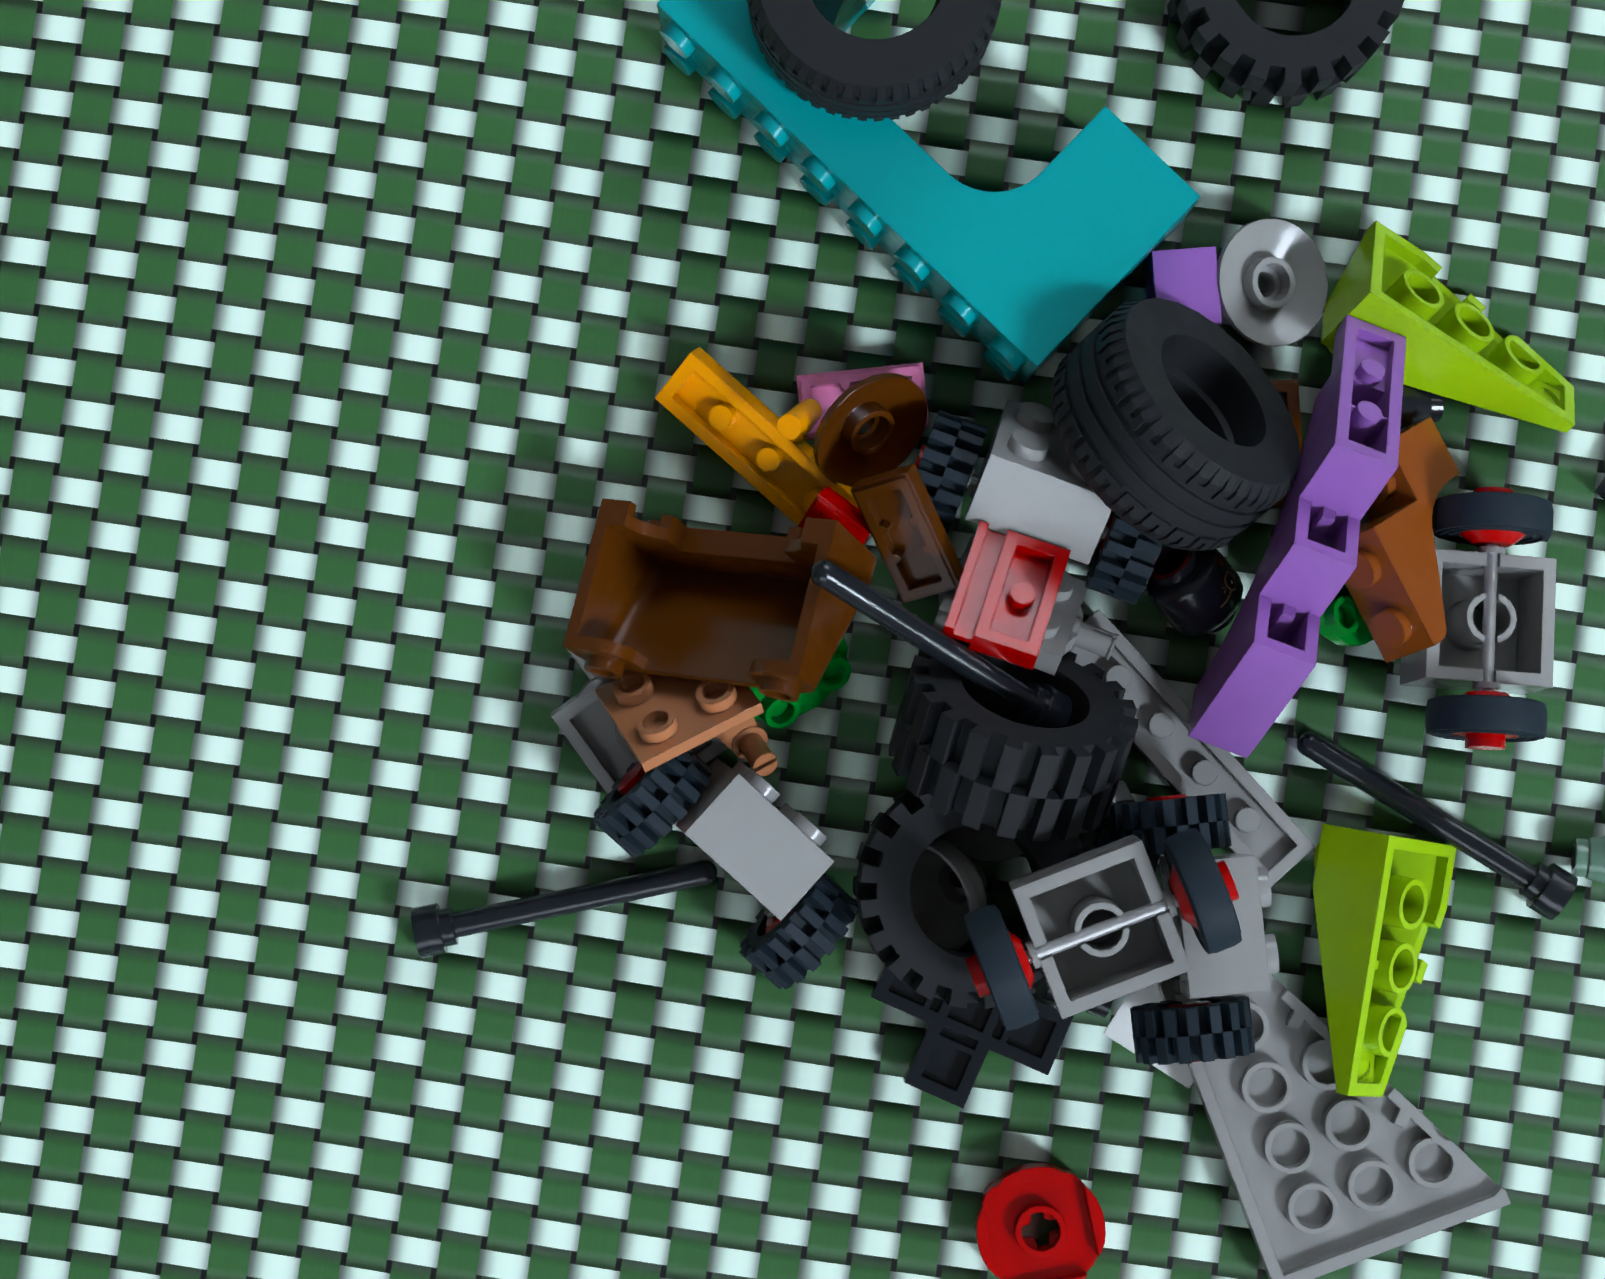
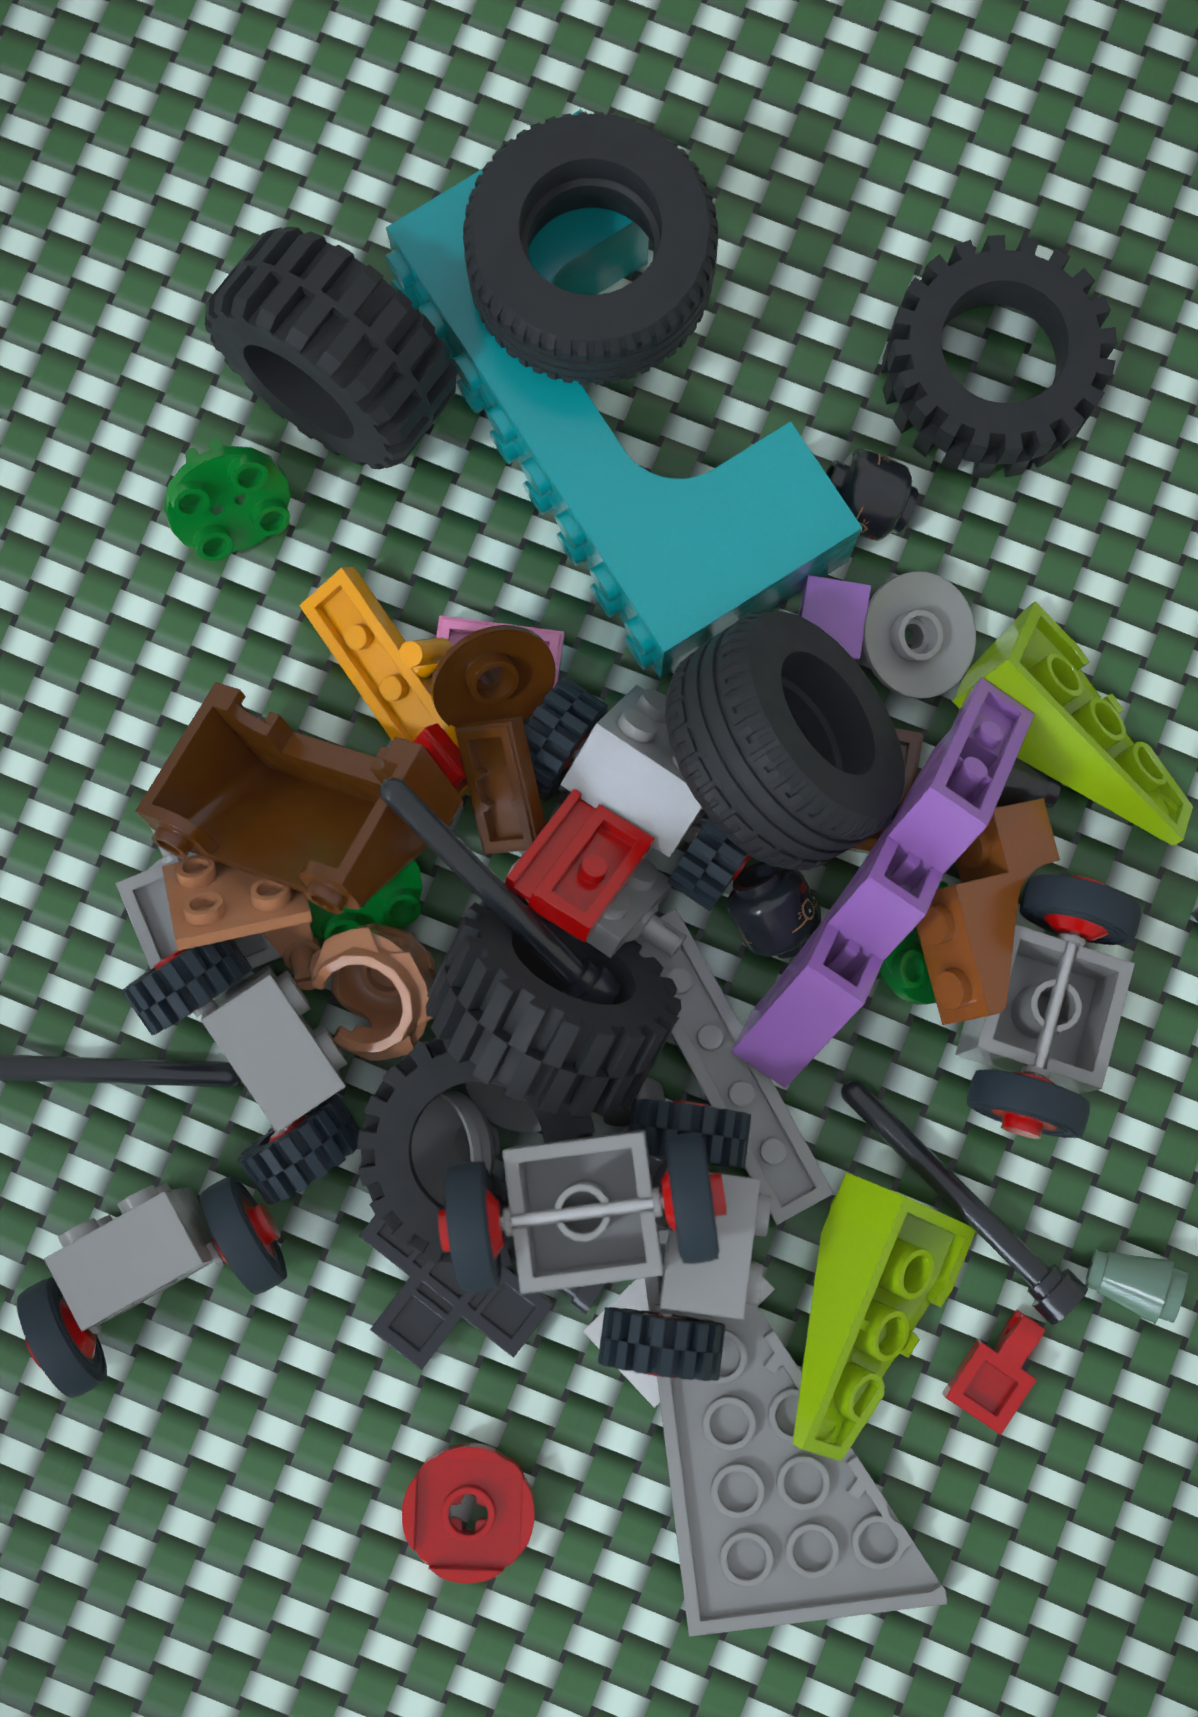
camera: 15 degrees right, 5 degrees down
none -> brick [17,1176,287,1398]
none -> green plate [163,438,291,561]
none -> black tyre [205,226,457,470]
none -> nougat helmet [308,923,437,1061]
none -> black head [826,449,918,541]
none -> red plate [942,1309,1045,1435]

